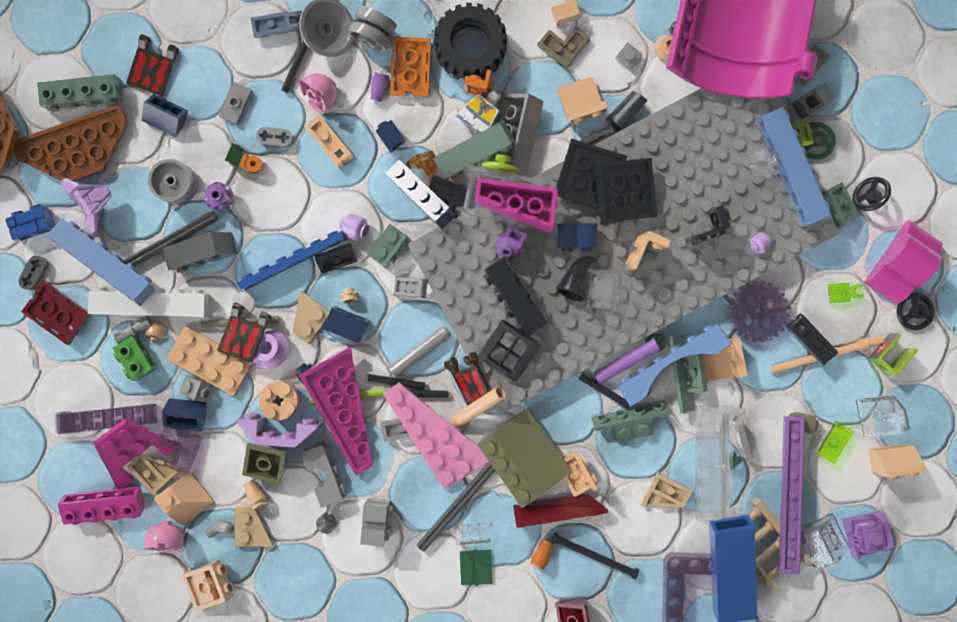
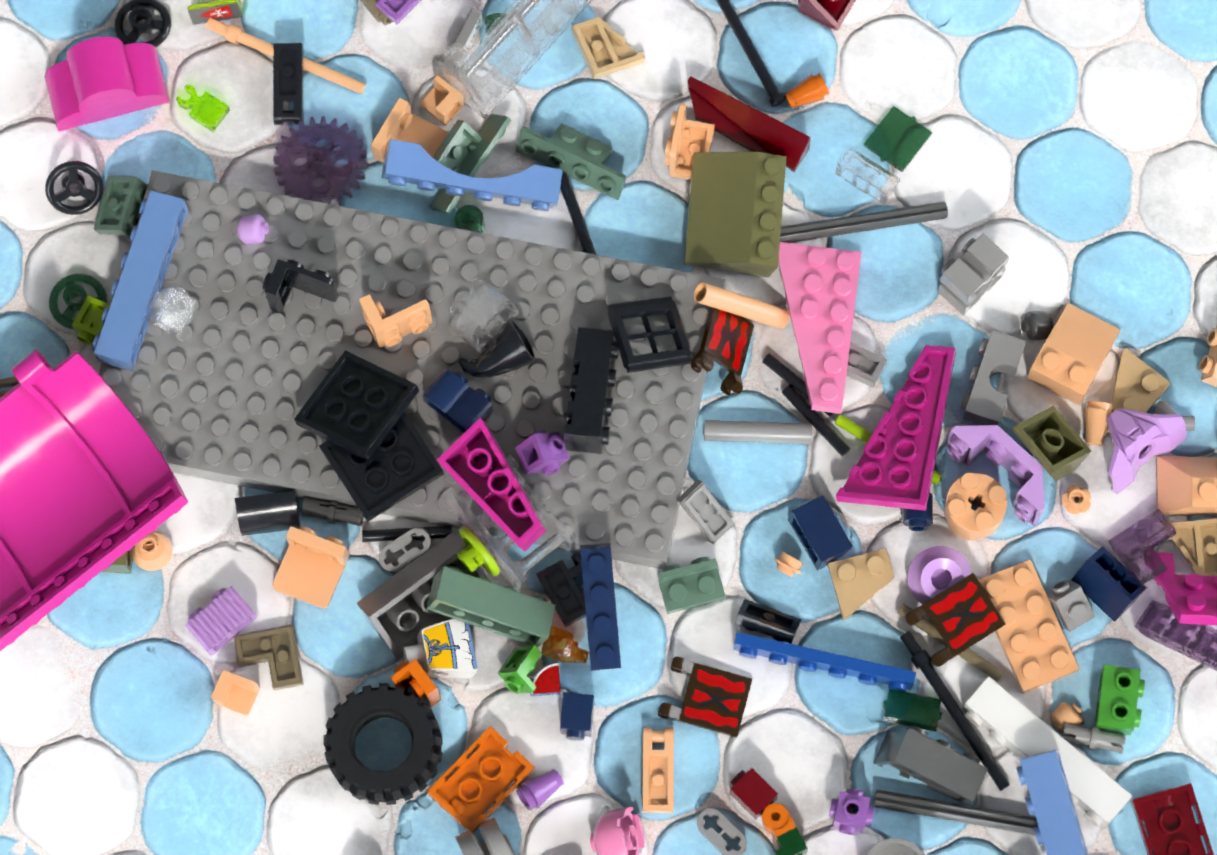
camera: 135 degrees left, 15 degrees down
lavender head [339,214,369,241] -> none
medium lavender piece [594,338,661,384] -> none
light grey plate [615,42,642,70] -> none
dark grey slope [792,83,835,120] -> none
none -> lavender brick [185,586,258,657]
none -> black bar [362,526,452,542]
none -> light grey beam [379,527,431,571]
none -> light nougat panel [420,75,464,126]
none -> bright green bracket [498,645,542,694]
none -> red tile [530,662,561,696]
none -> flag [658,656,752,738]
none -> dark red brick [730,768,778,820]
none -> clear green piece [883,689,942,732]
none -> black bar [900,631,1010,791]
none -> light nougat slope [1027,303,1121,406]
none -> light nougat plate [1062,485,1091,514]
none -> lavender piece [1106,408,1187,494]

